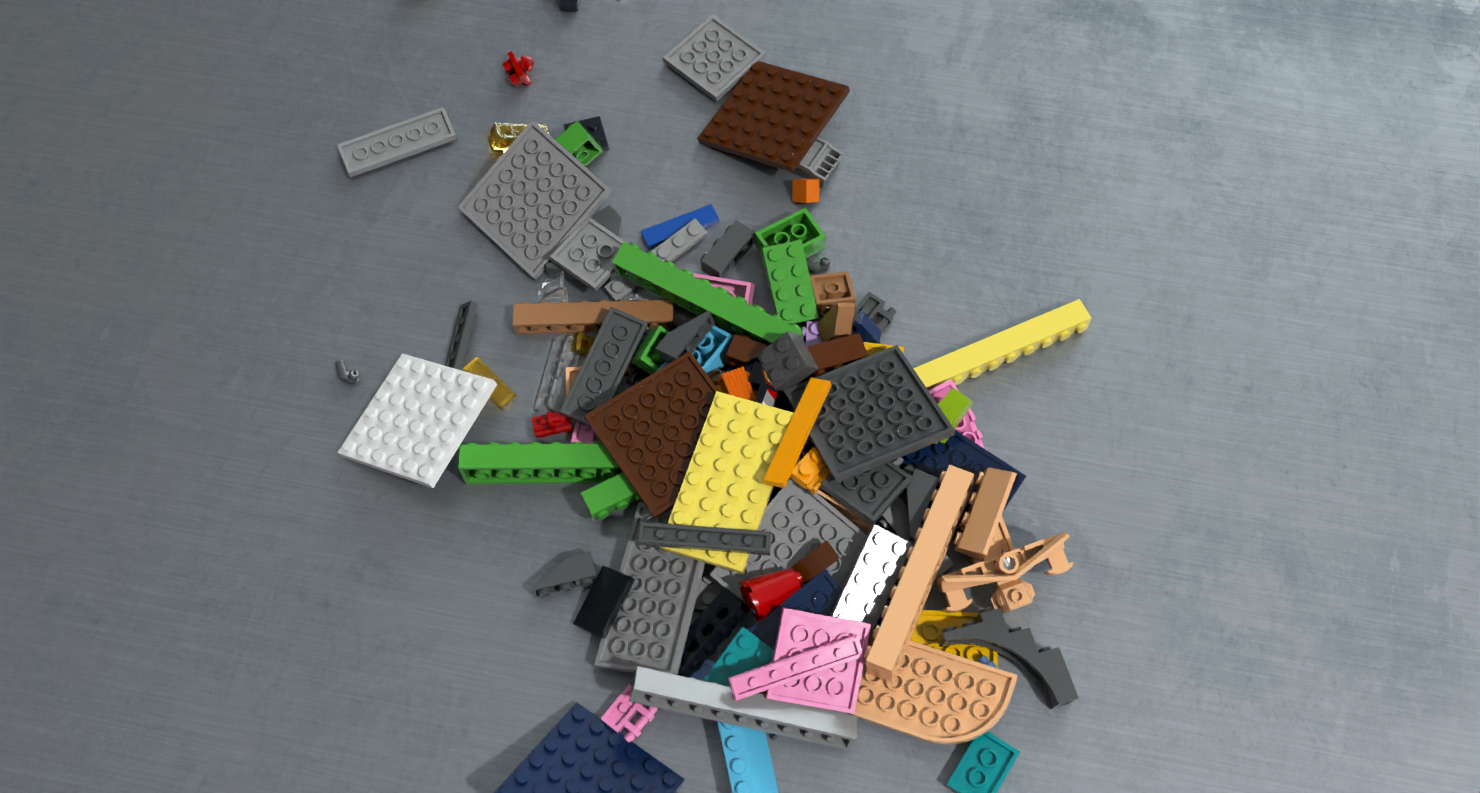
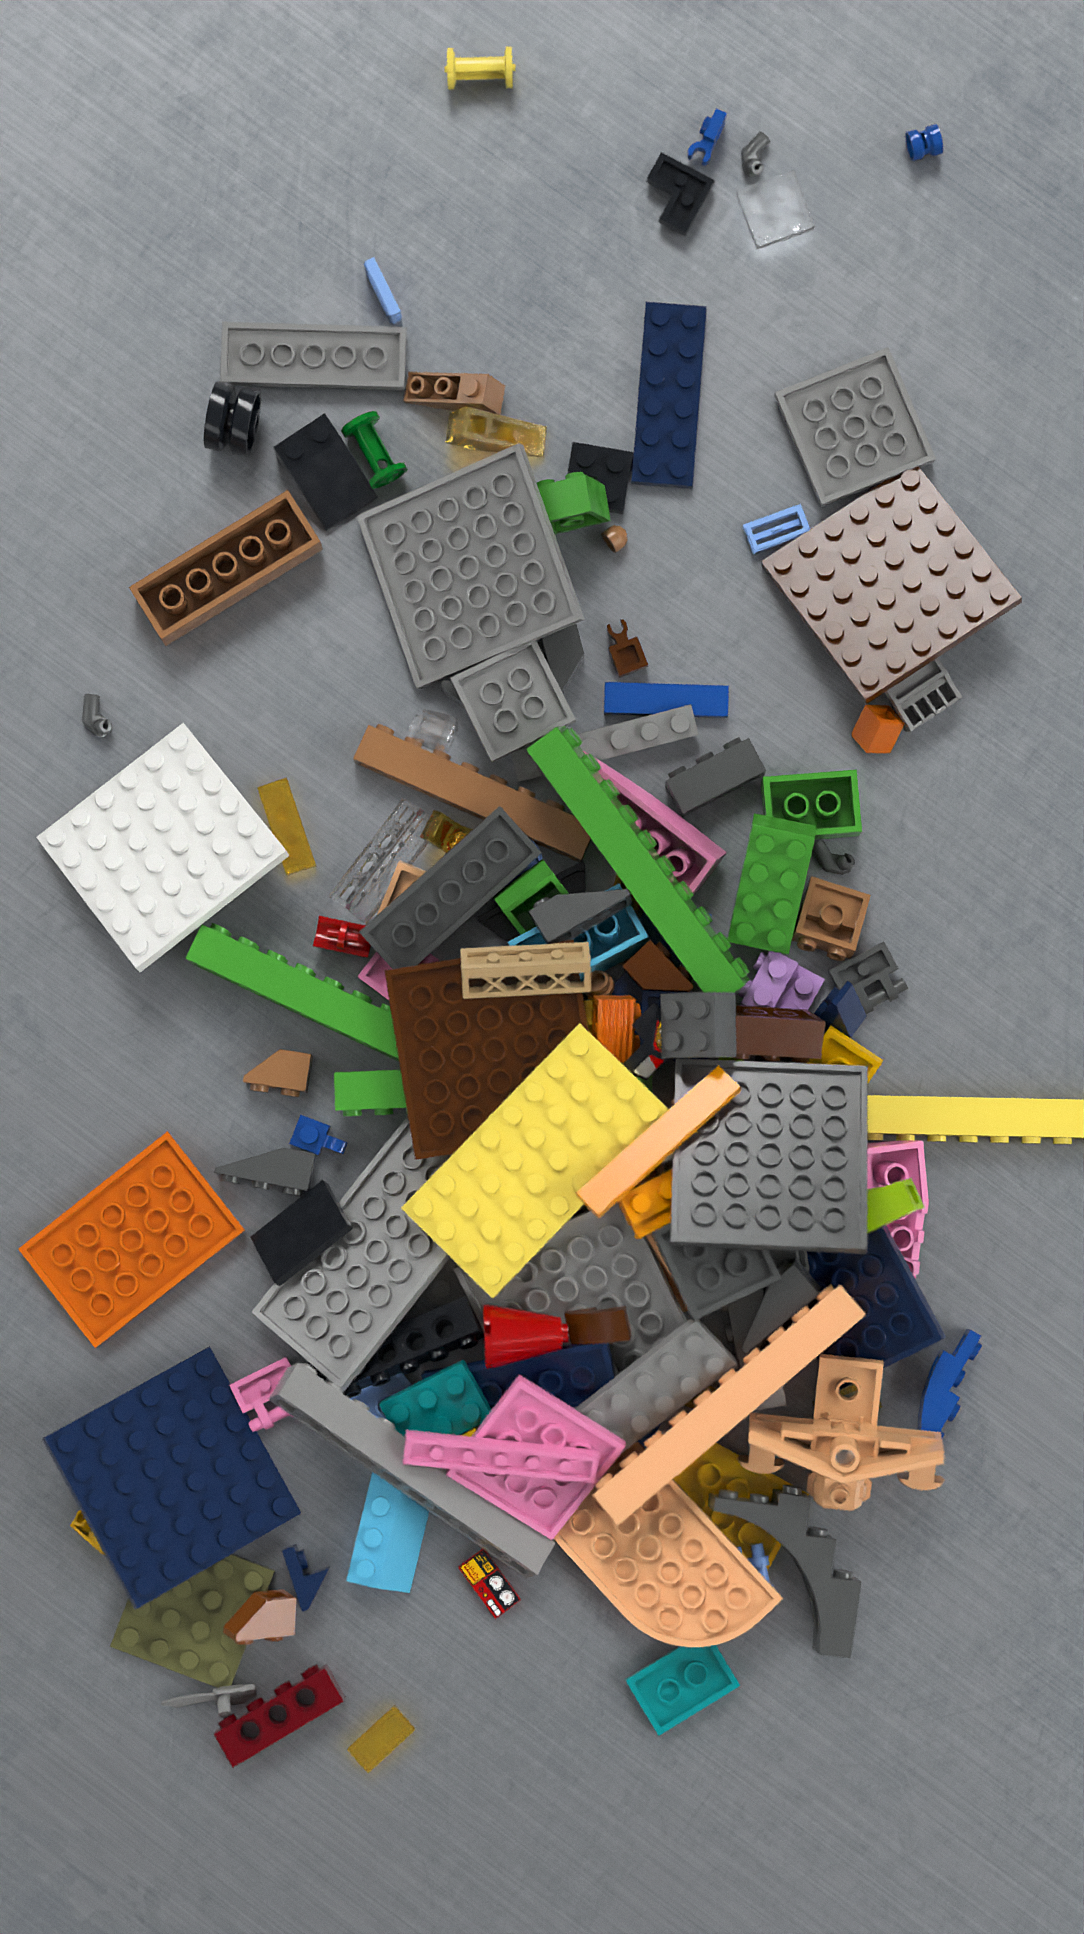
camera: 25 degrees right, 20 degrees up
dark grey plate [445,301,478,370] -> none
red hips [502,51,534,87] -> none
dark grey tile [637,522,772,555] -> none
medium nougat slope [817,303,855,343] -> none
light nougat slope [953,467,1017,560] -> none
none -> orange plate [18,1131,246,1348]
none -> medium nougat brick [129,490,323,646]
none -> black wheel [203,381,261,456]
none -> medium nougat slope [243,1049,313,1097]
none -> black slope [273,413,378,531]
none -> blue plate [289,1115,348,1156]
none -> green hose [341,411,408,489]
none -> light blue tile [364,257,402,325]
none -> medium nougat slope [404,372,505,415]
none -> tile [458,1548,521,1619]
none -> tan fence [461,942,591,999]
none -> medium nougat hinge [601,525,627,553]
none -> reddish brown plate [607,619,648,678]
none -> dark blue plate [631,302,707,489]
none -> light blue tile [742,504,810,555]
none -> blue slope [918,1329,982,1438]

